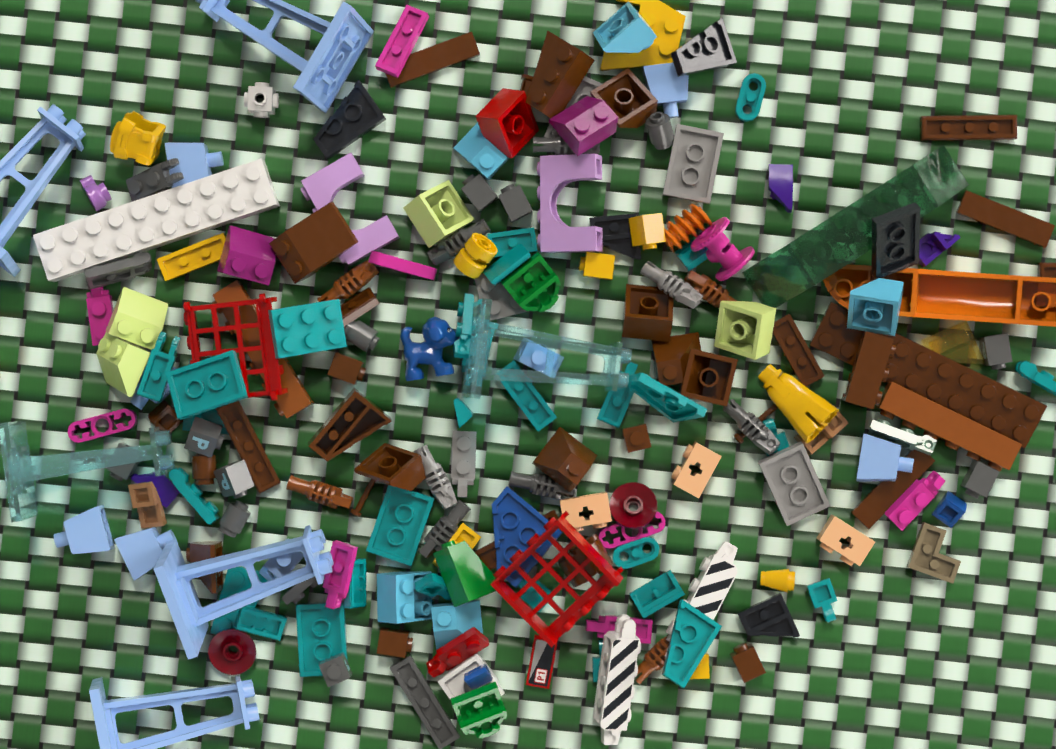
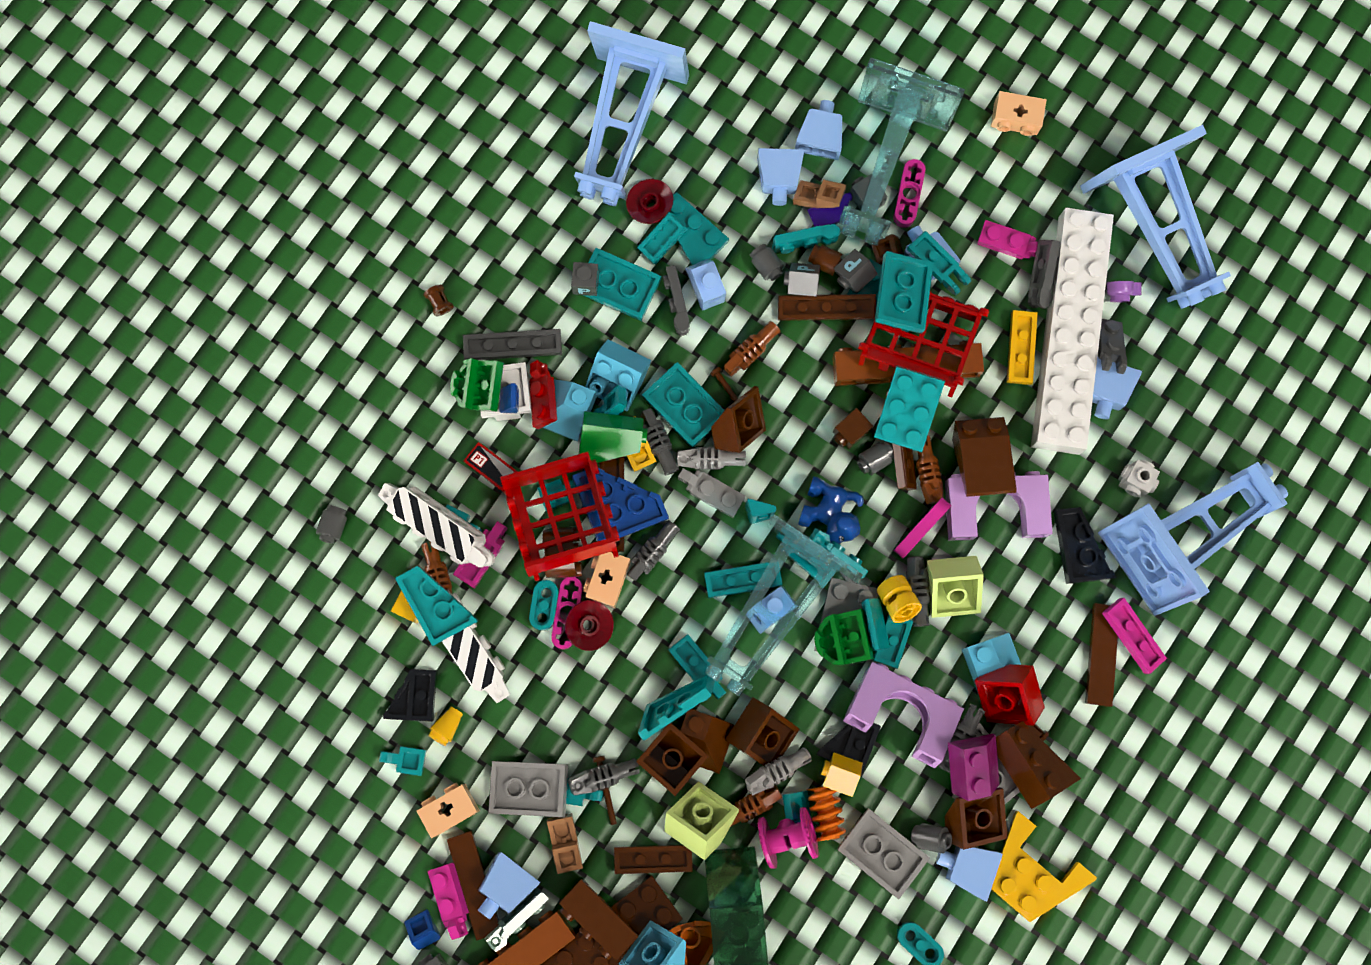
camera: 110 degrees right, 10 degrees down
yellowish green slope [96,332,150,397] -> none
yellowish green slope [106,287,168,350] -> none
yellow piece [110,111,166,166] -> none
light blue piece [154,525,334,660] -> none
reddish brown slope [186,541,224,594] -> none
magenta slope [217,225,275,285] -> none
reddish brown wedge [308,388,392,461] -> none
dark pink hinge [323,540,358,609] -> none
teal plate [344,558,366,608] -> none
reddish brown brick [376,627,413,658] -> none
dark grey brick [461,174,498,213] -> none
dark grey brick [498,184,533,223] -> none
reddish brown slope [532,427,598,492] -> none
yellow brick [579,252,615,280] -> none
medium azure slope [593,1,657,53] -> none
reddish brown brick [621,423,651,453] -> none
teal hinge [629,570,685,619] -> none
wing [671,18,737,77] -> none
light nougat brick [671,442,722,498] -> none
reddish brown brick [730,643,766,683] -> none
yellow piece [758,364,839,443] -> none
dark purple slope [768,164,793,213] -> none
dark tan plate [906,522,961,584] -> none

